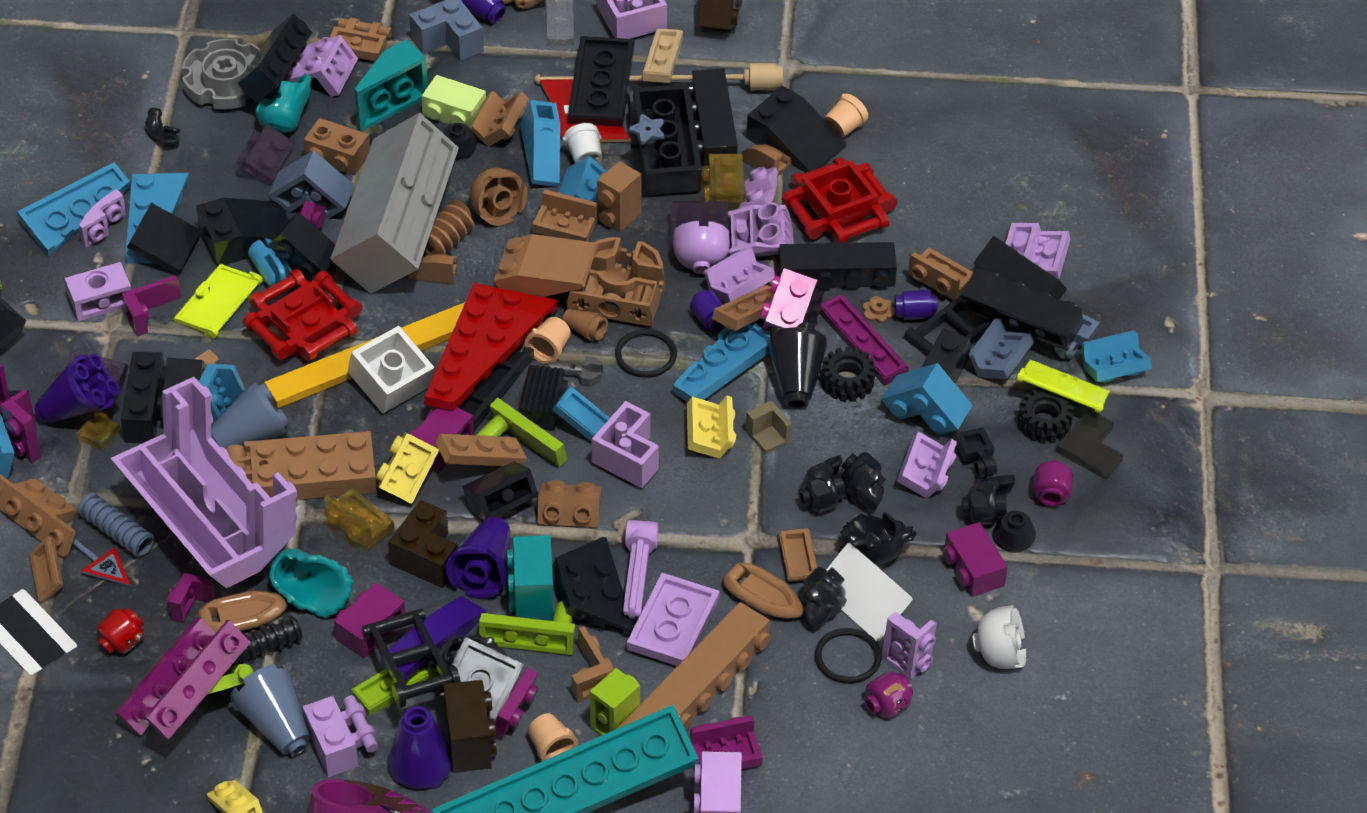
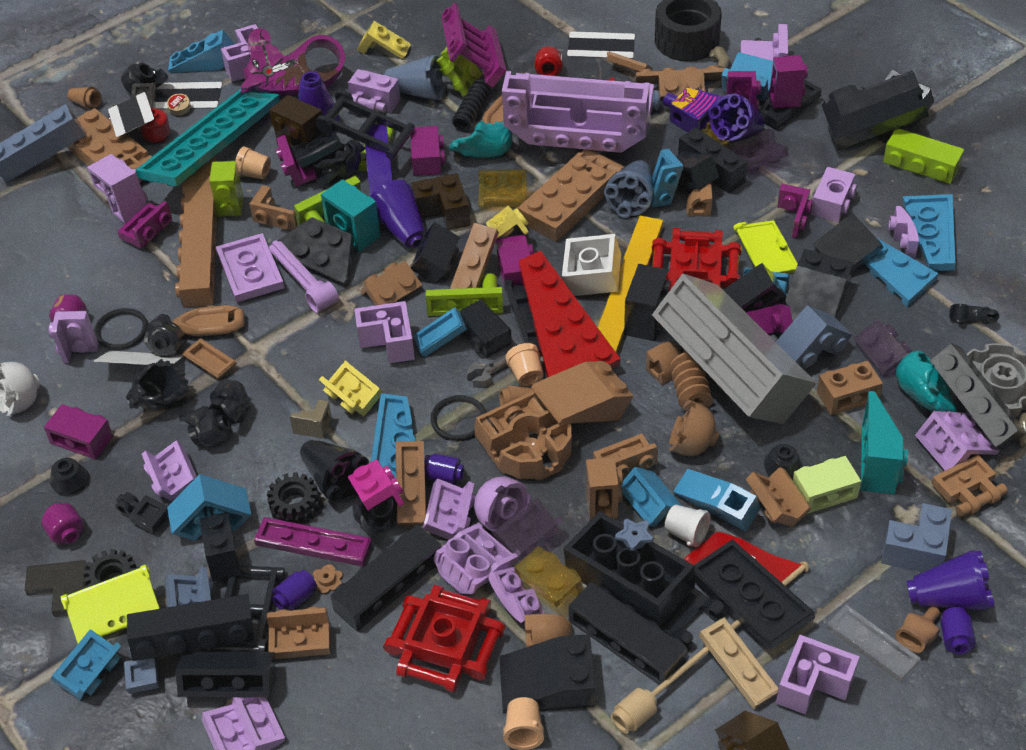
camera: 140 degrees right, 0 degrees up
black head [962,474,1016,525] -> none
none -> black brick [624,264,672,341]
none -> dark purple torso [663,87,721,133]

